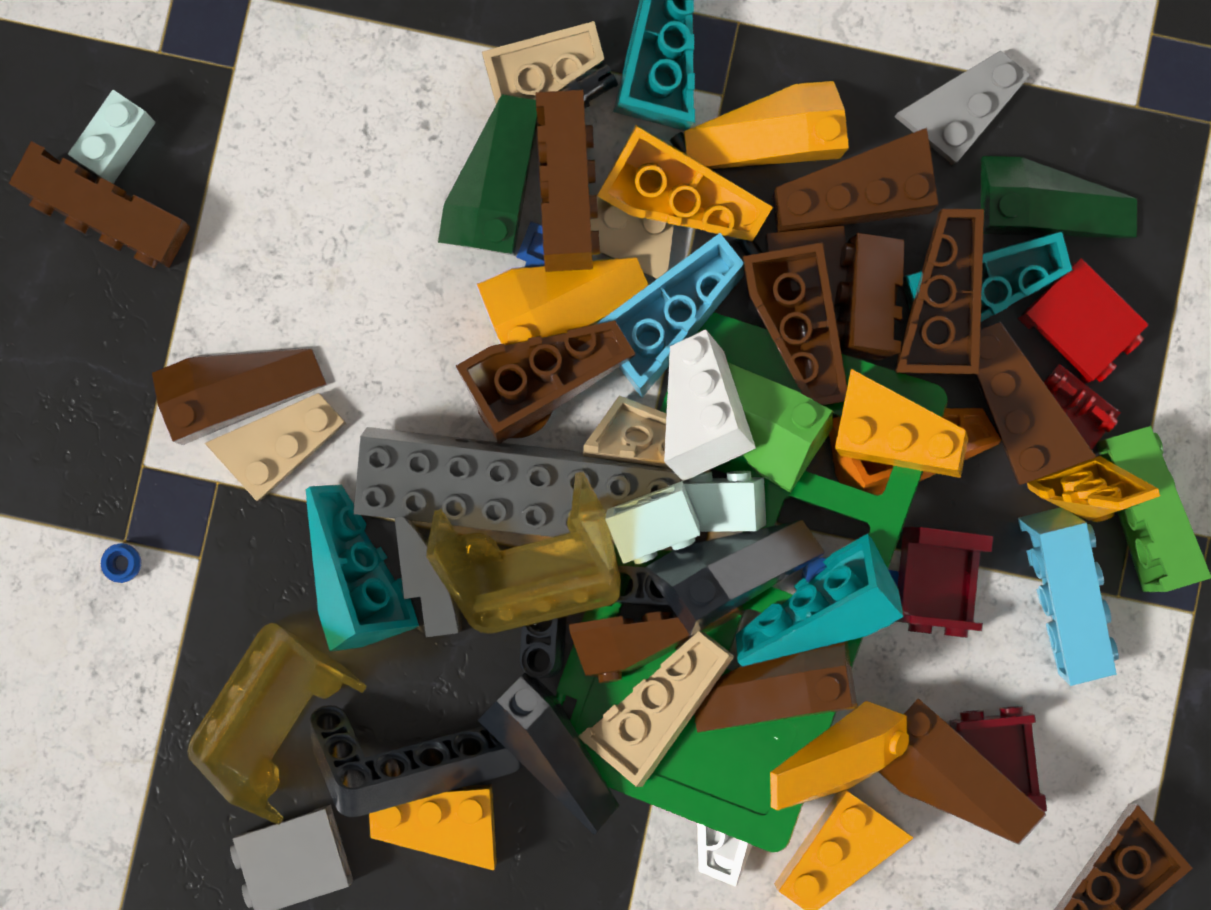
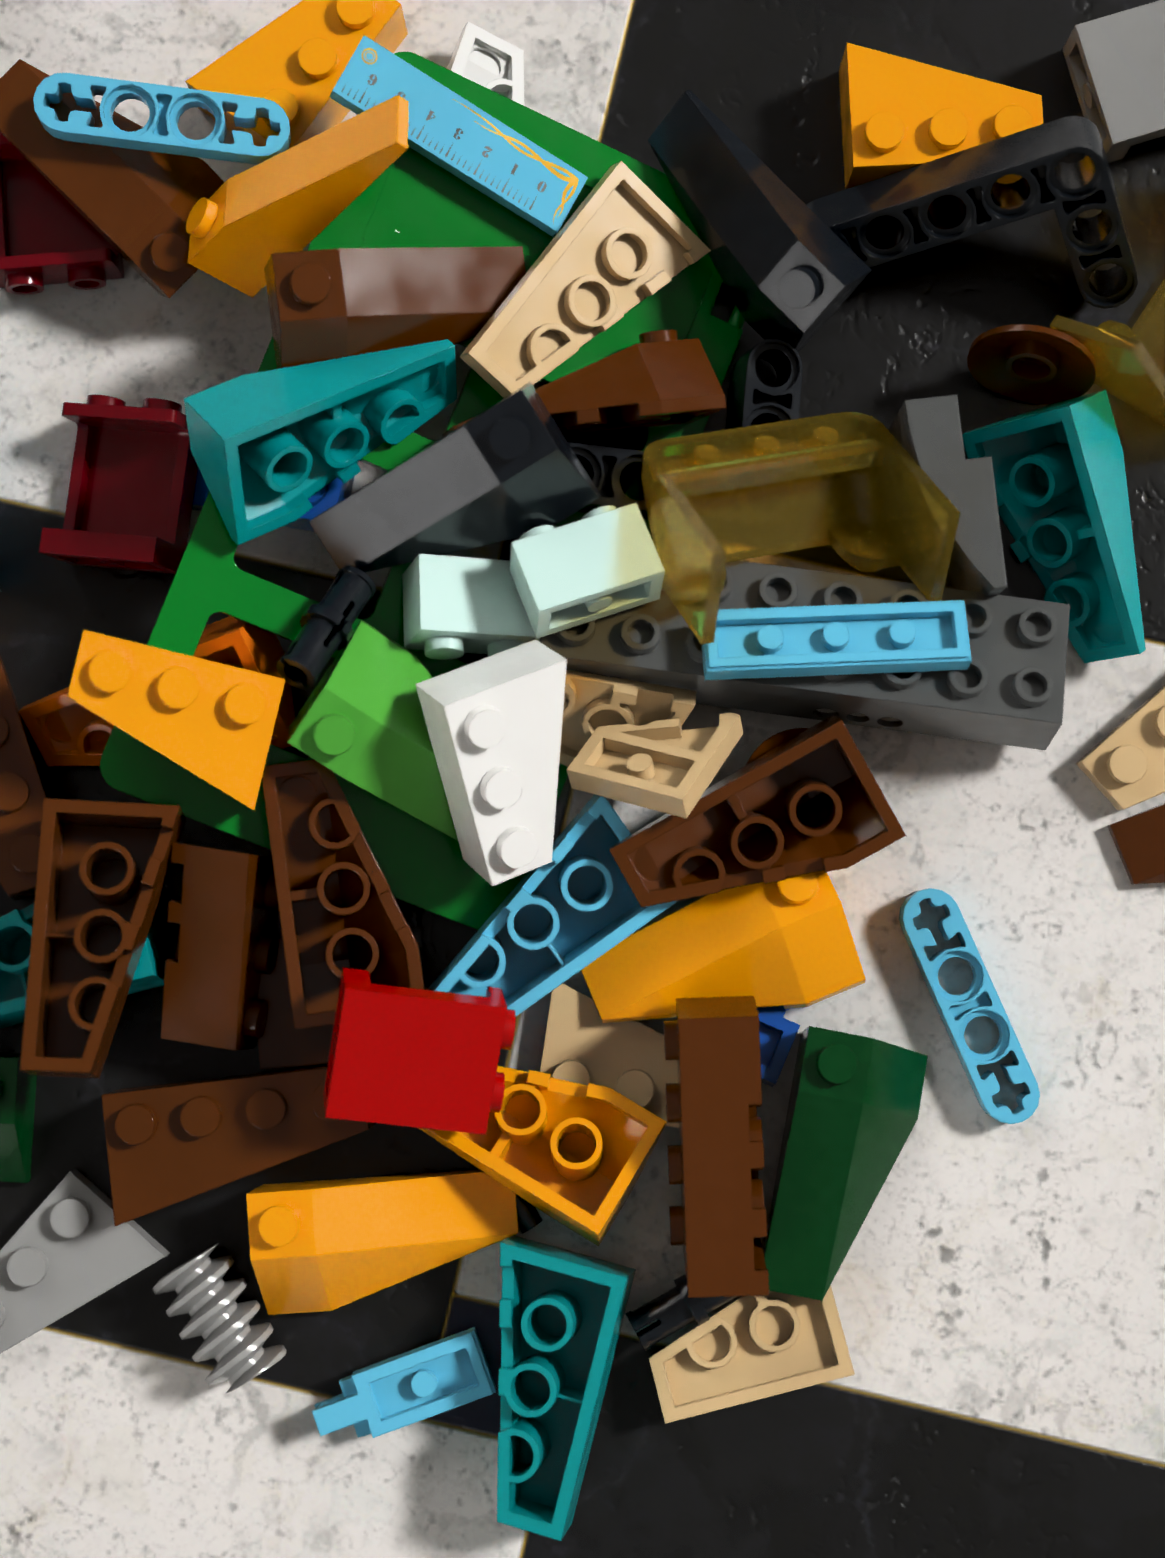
camera: 165 degrees left, 0 degrees up
none -> medium azure beam [33,73,291,165]
none -> light grey piece [152,1243,287,1393]
none -> black pin [276,566,376,690]
none -> medium azure hinge [312,1327,496,1438]
none -> red panel [323,968,516,1135]
none -> medium azure tile [330,35,588,237]
none -> tan wing [566,713,743,819]
none -> medium azure tile [700,600,972,680]
none -> medium azure beam [899,888,1040,1124]
none -> reddish brown dish [967,324,1097,405]

